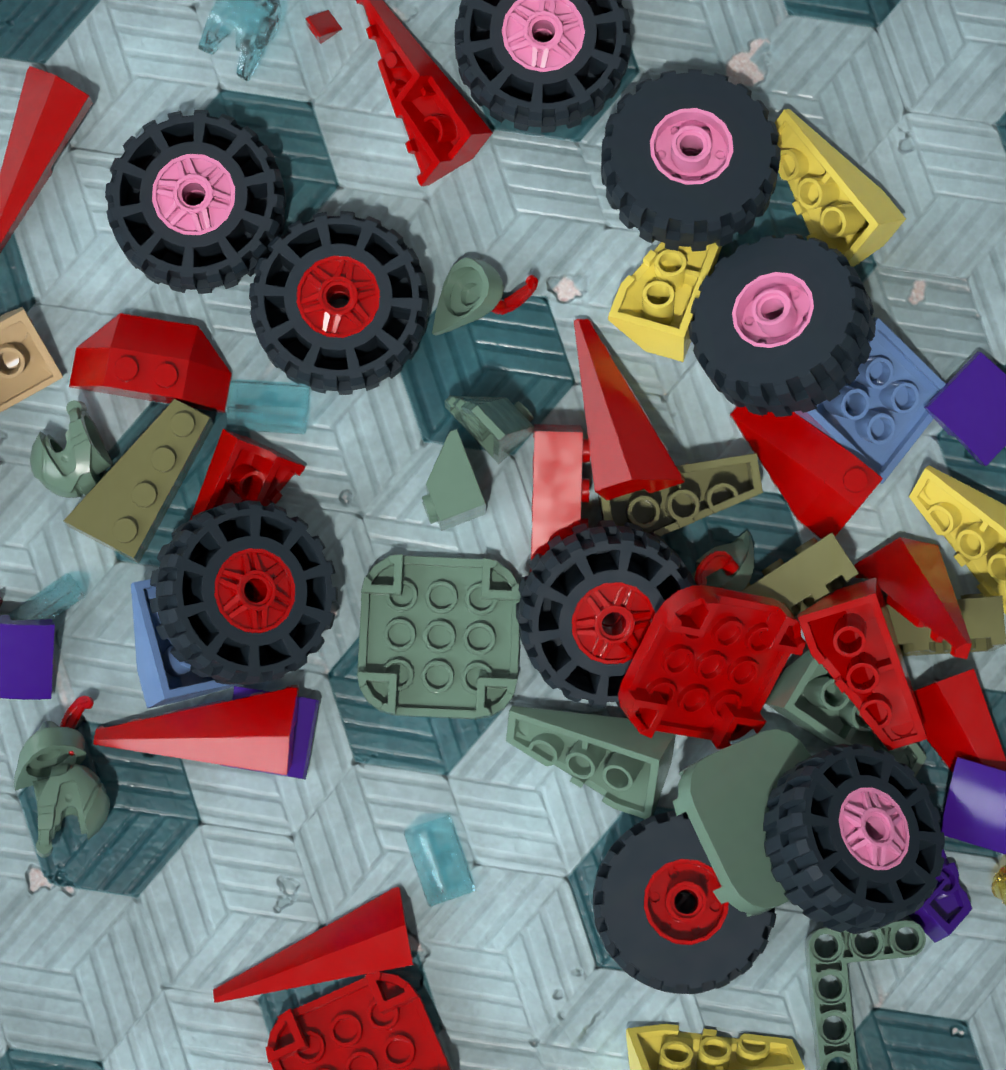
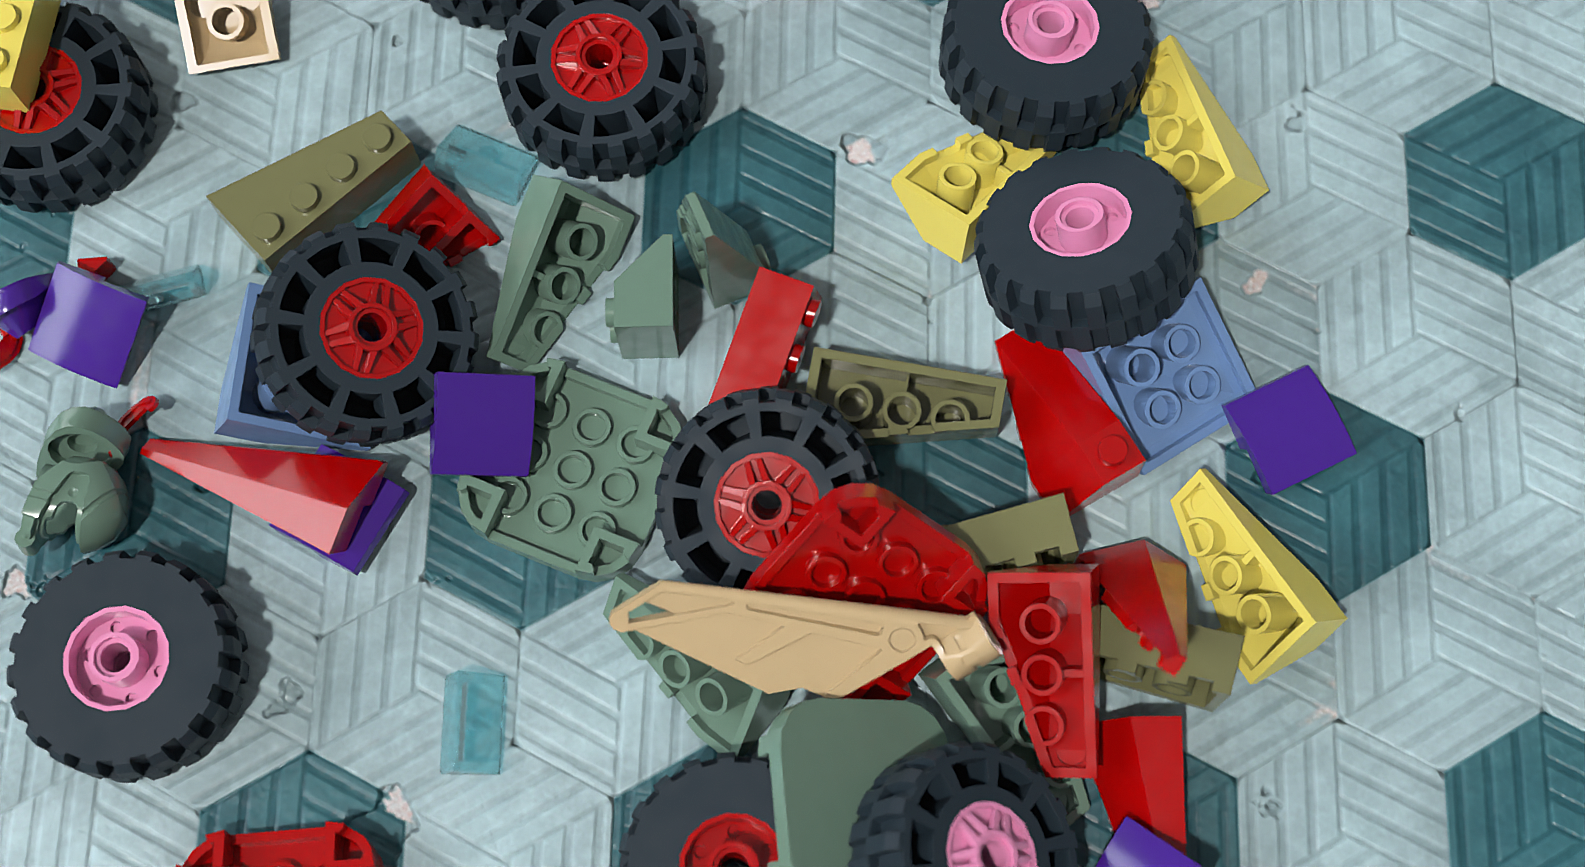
camera: 25 degrees right, 10 degrees down
sand green helmet [30,400,113,498] -> none
red wedge [69,313,232,413] -> none
red wedge [213,887,414,1003] -> none
sand green piece [432,258,538,336] -> none
red wedge [573,319,685,501] -> none
sand green piece [692,530,754,592] -> none
none -> black wheel [6,550,249,783]
none -> dark purple slope [430,372,535,477]
none -> sand green wedge [486,174,635,371]
none -> tan wing [609,580,1003,699]

